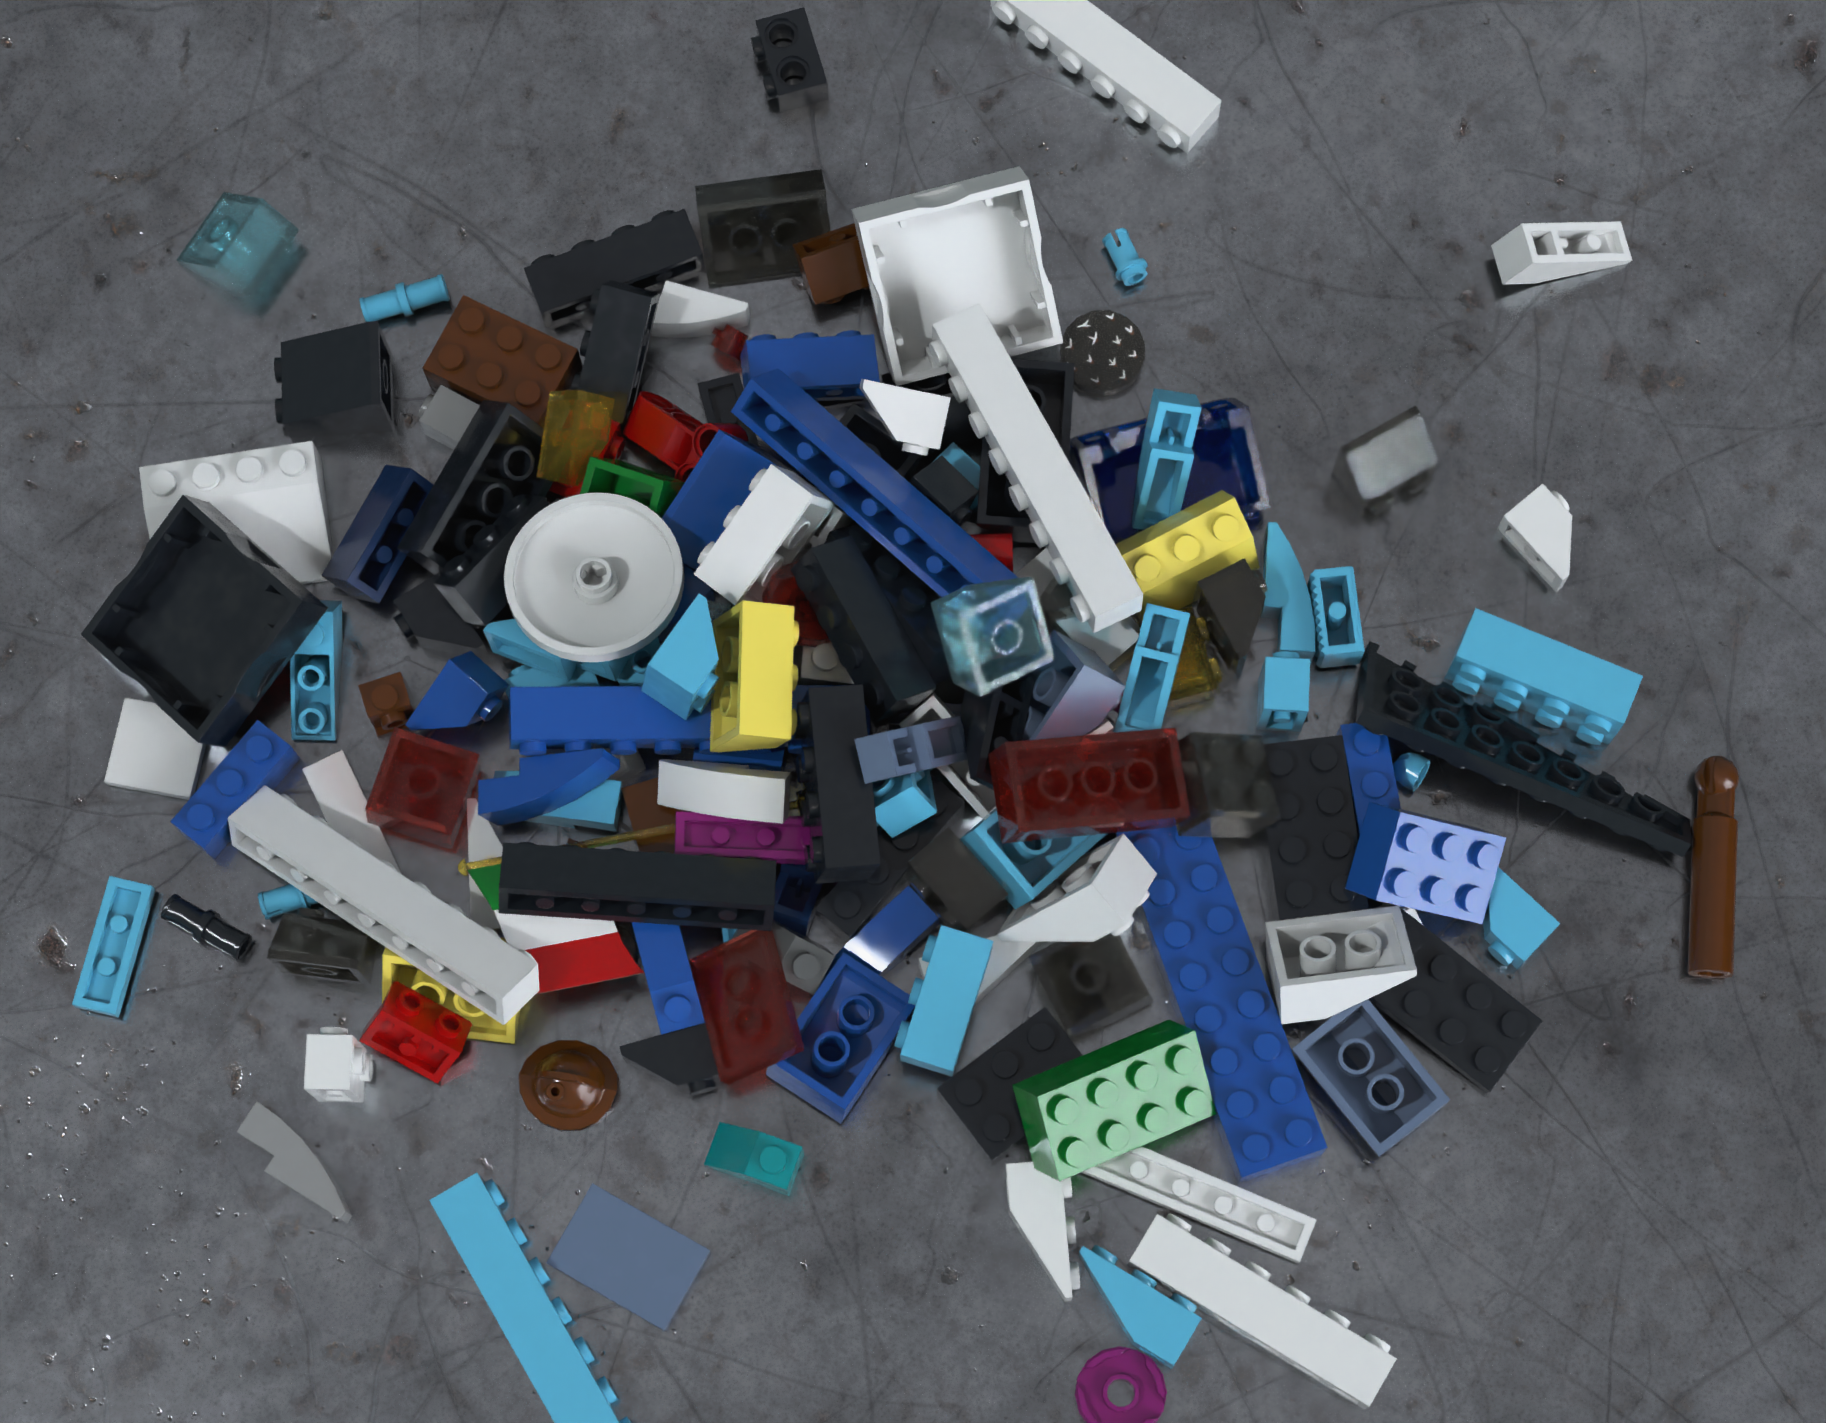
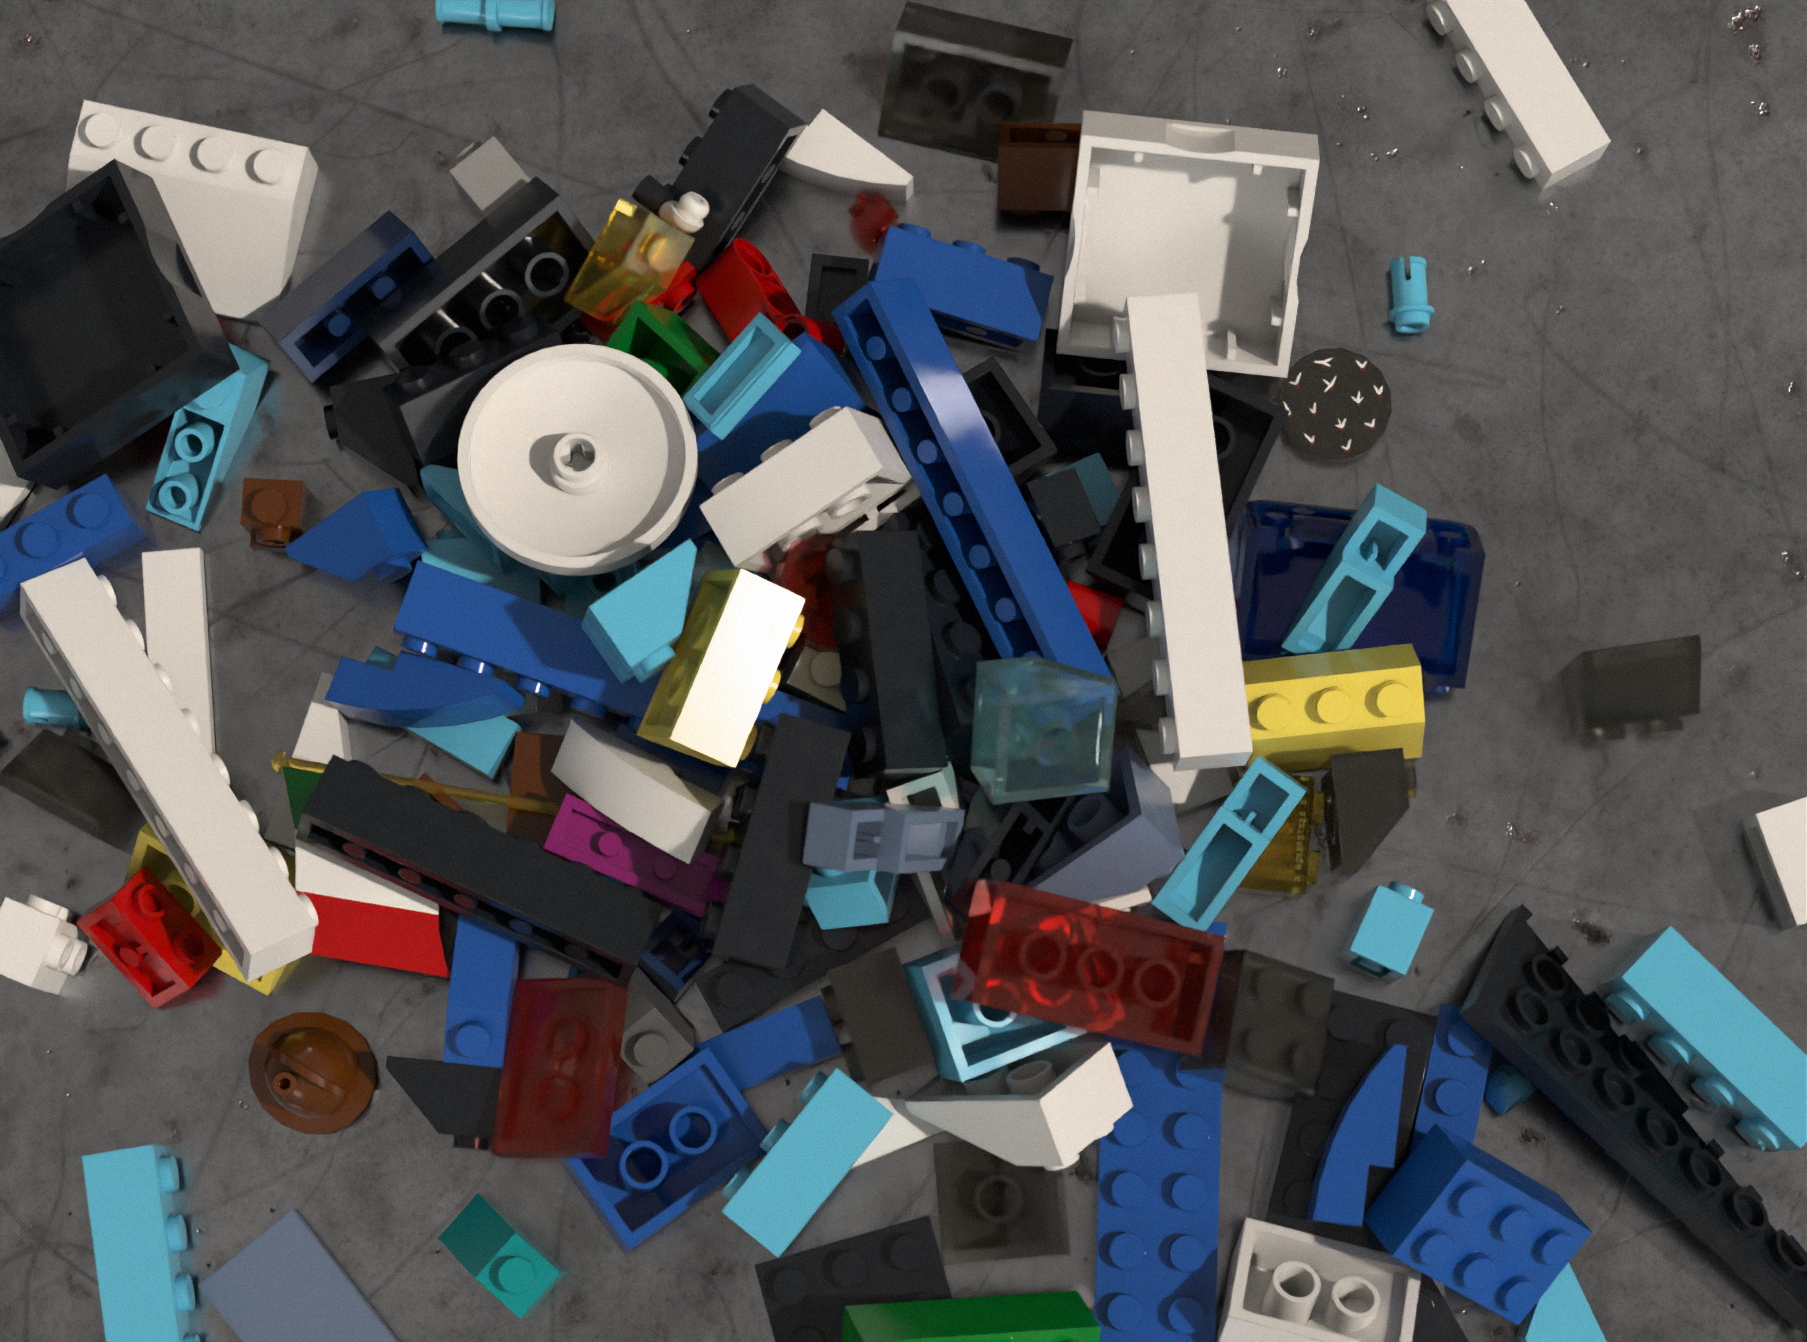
camera: 20 degrees right, 5 degrees up
black slope [274,321,393,438] -> none
clear red brick [365,727,481,849] -> none
reddish brown brick [422,295,583,431] -> none
black brick [524,209,705,328] -> none
white slope [859,379,951,456] -> none
medium azure slope [1261,522,1316,663] -> none
medium azure brick [1307,566,1365,668] -> none
none -> arm [632,175,709,234]
none -> medium azure tile [682,312,802,440]
none -> blue slope [1306,1044,1407,1227]

